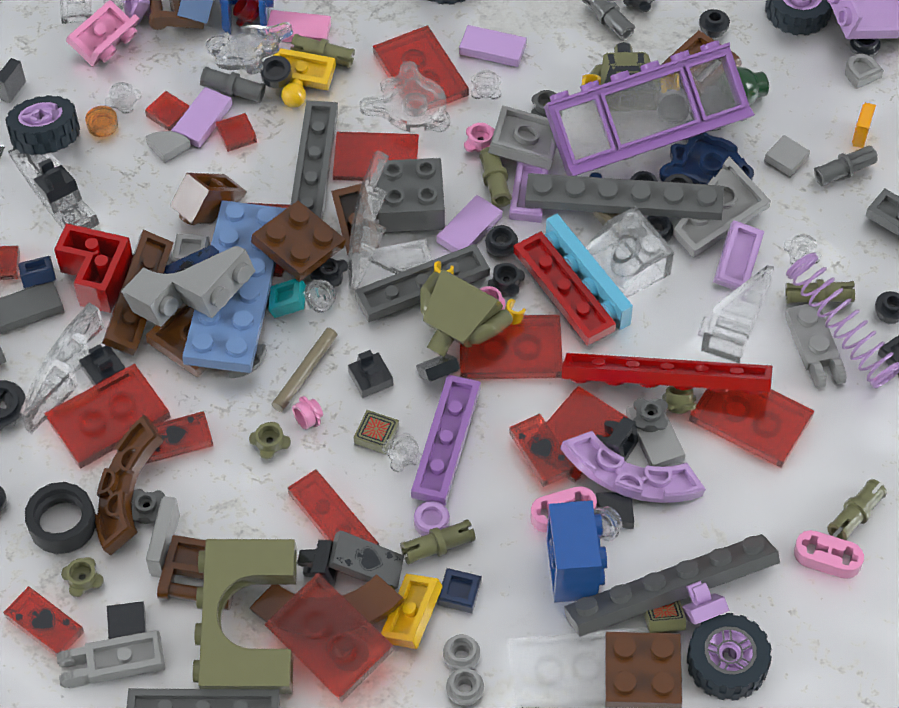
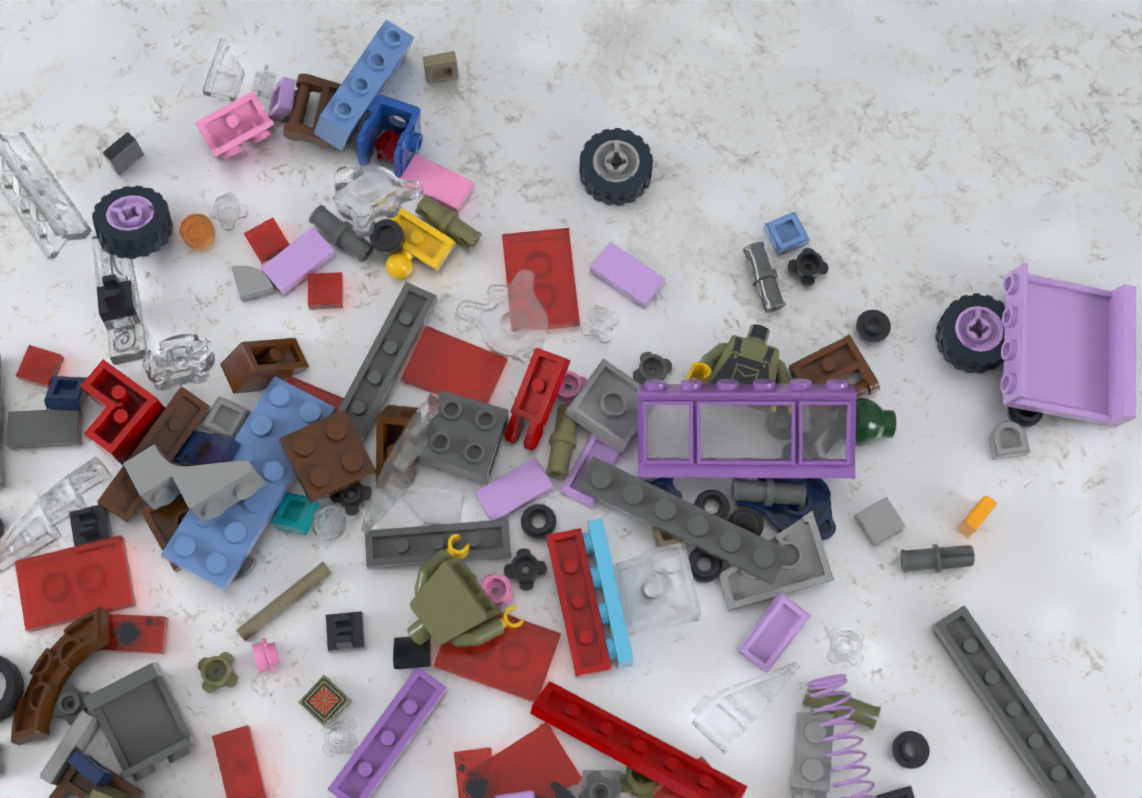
camera: 20 degrees right, 15 degrees up
none -> dark blue tile [67,751,114,787]
none -> dark grey panel [82,662,197,782]
none -> clear plate [143,334,216,391]
none -> red hinge [505,347,571,451]
none -> dark grey pin [731,478,806,506]

